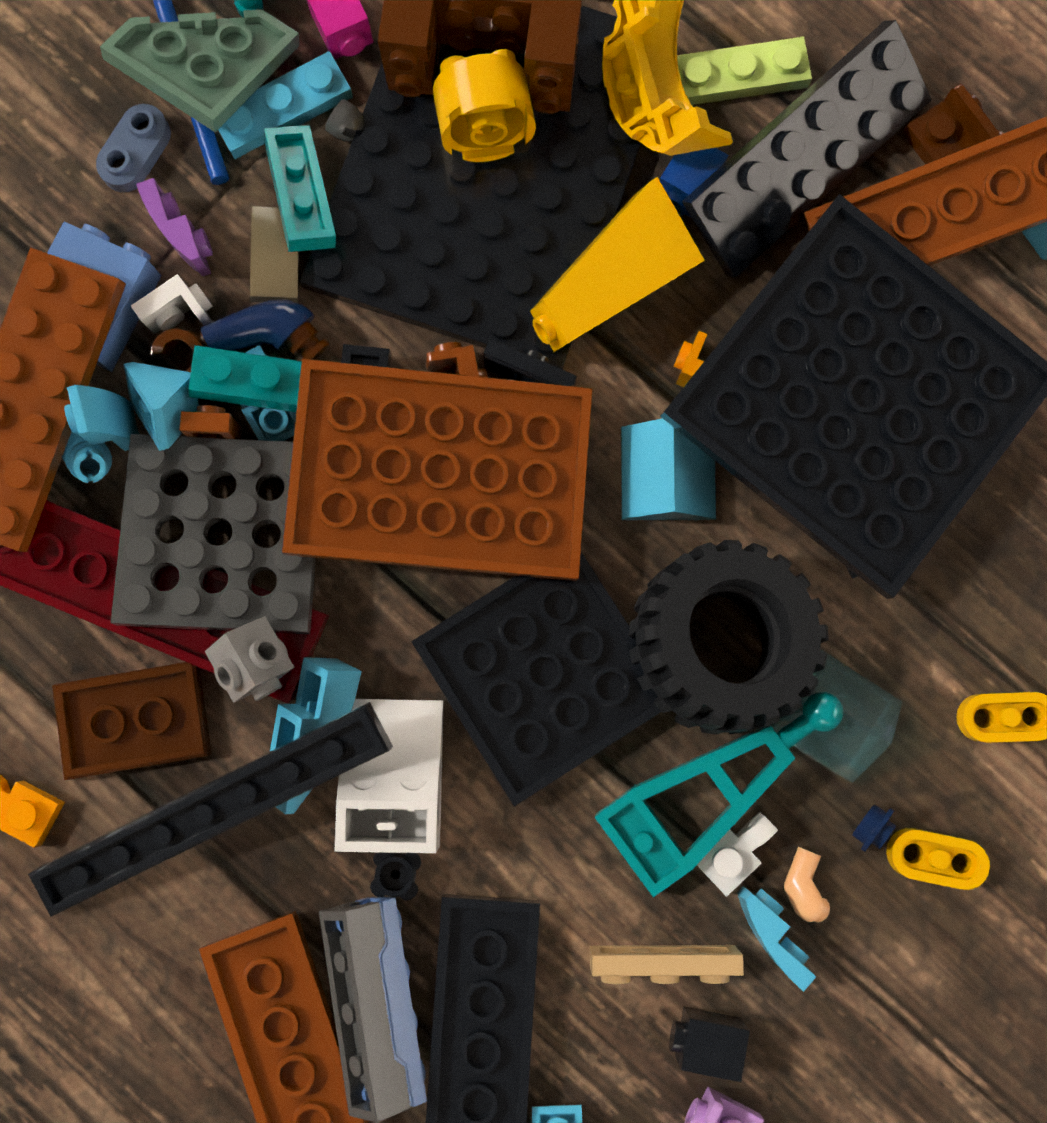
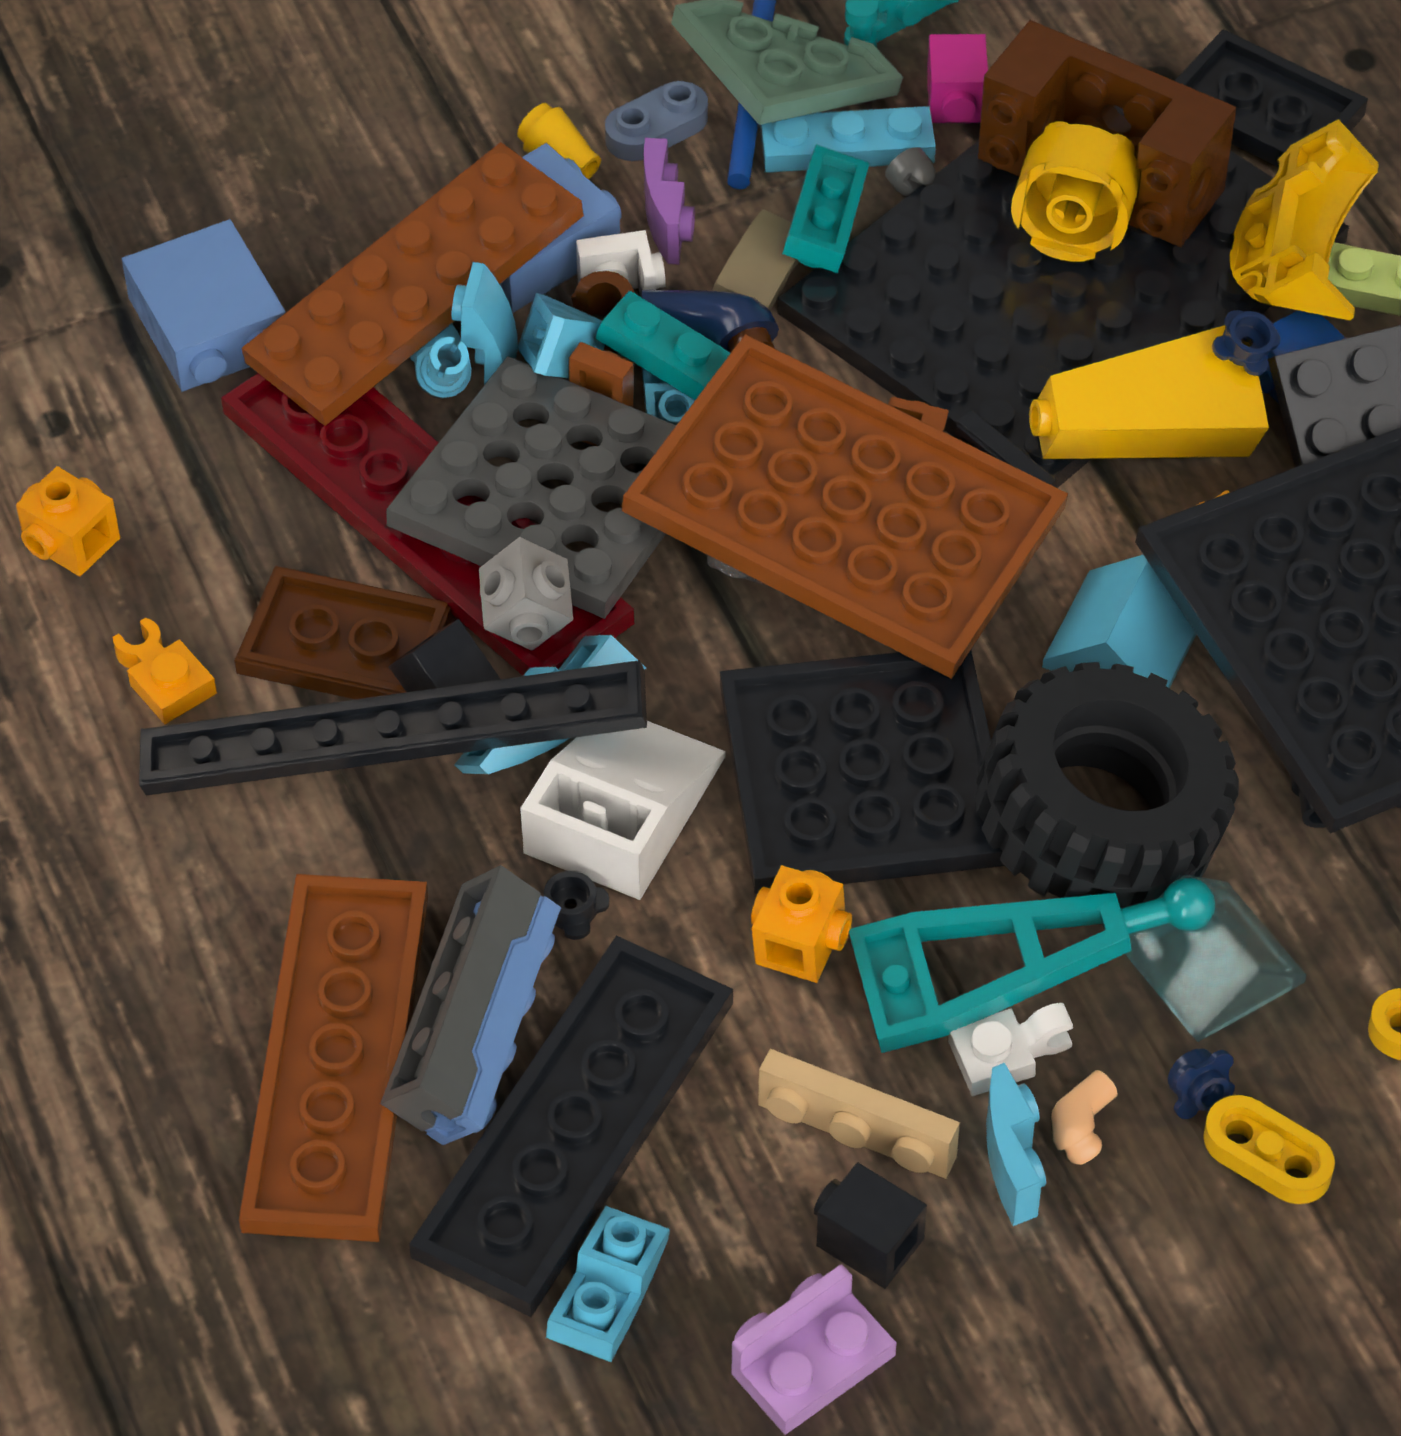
camera: 25 degrees right, 30 degrees down
none -> black brick [388,619,500,692]
none -> yellow cone [517,103,601,180]
none -> light orange brick [751,865,852,983]
none -> dark blue plate [1212,310,1281,376]

